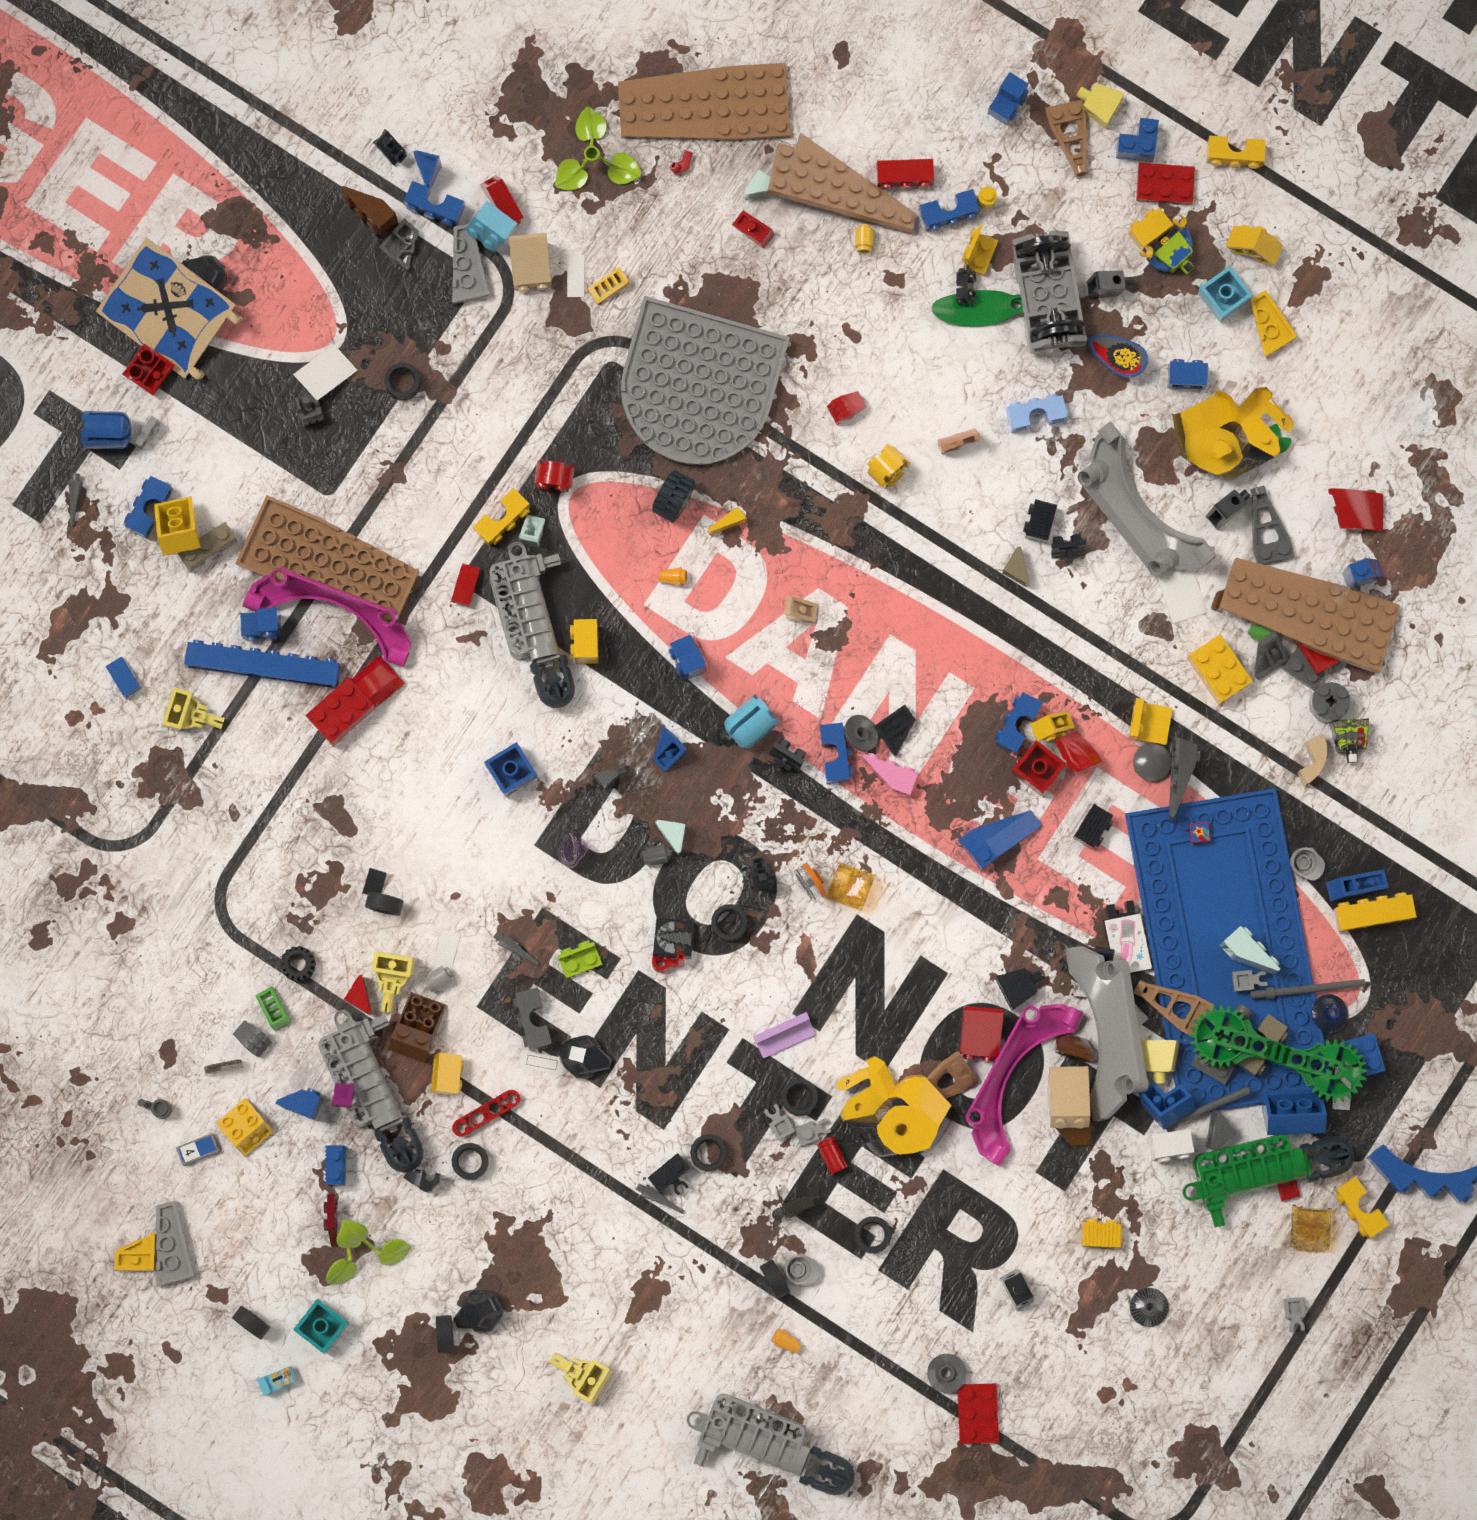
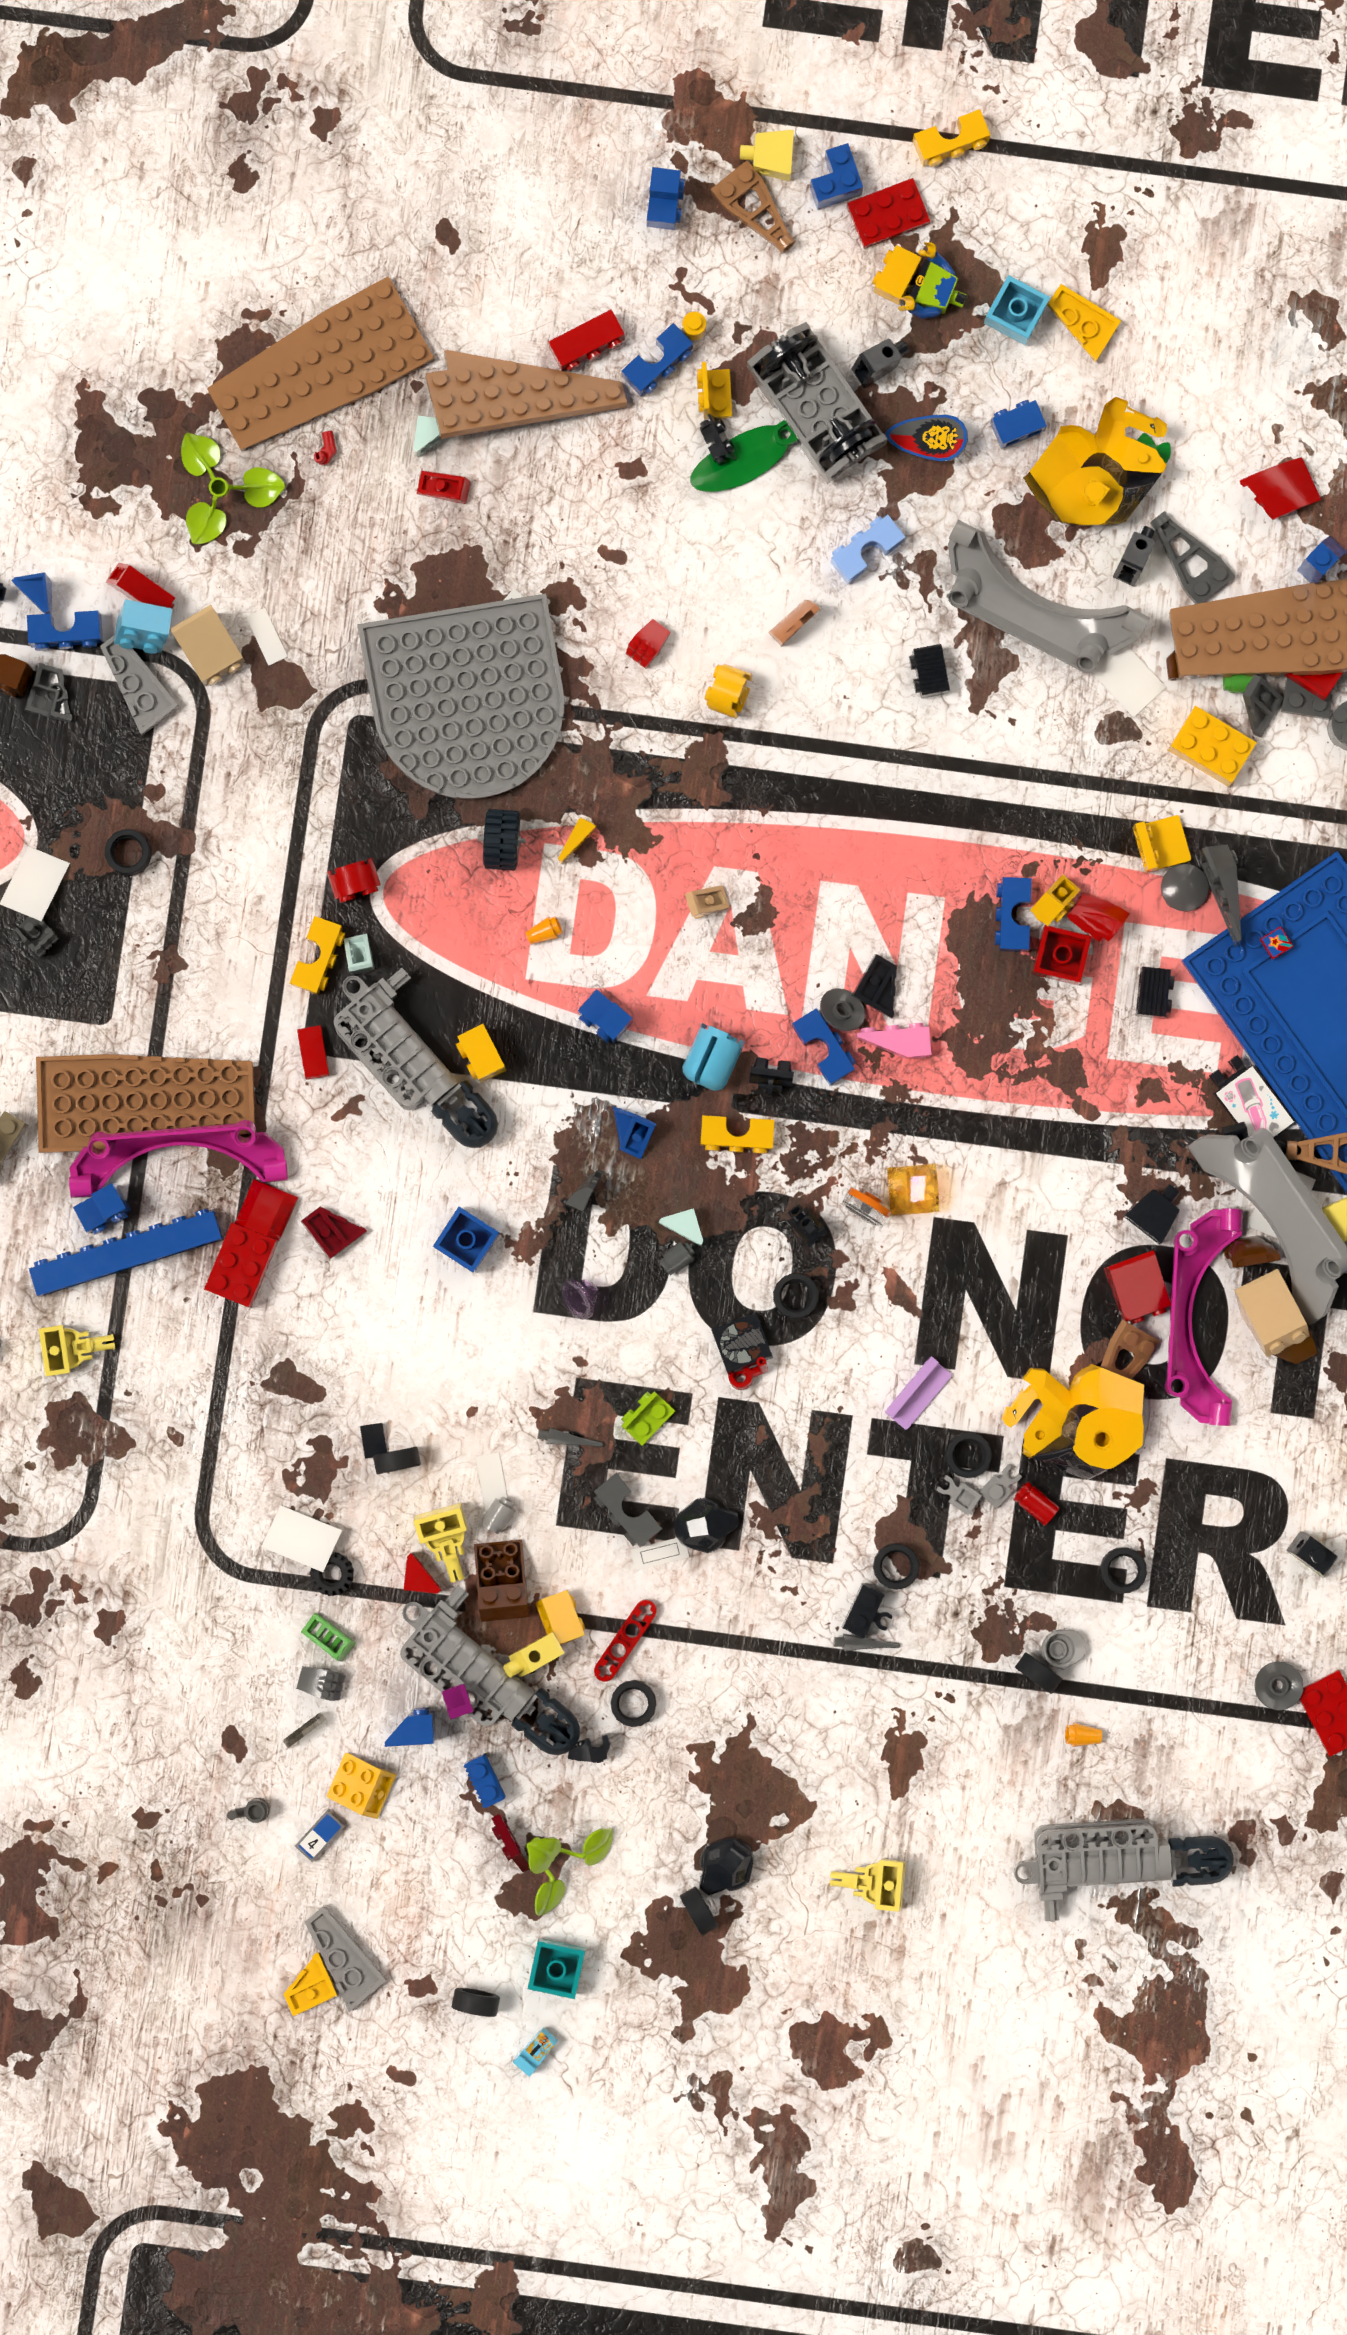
camera: 25 degrees left, 5 degrees up
yellow slope [587,267,629,305] -> none
clear smoke piece [772,1186,815,1221] -> none
yellow brick [855,224,874,253] -> none
blue wedge [958,810,1042,871] -> none
dark tan slope [1002,546,1030,587] -> none
black hips [1051,534,1086,565] -> none
yellow brick [1226,225,1283,265] -> none
none -> white sticker [262,1505,342,1572]
none -> dark red wing [301,1206,367,1260]
none -> light yellow torso [504,1632,564,1678]
none -> yellow arch [700,1115,774,1154]

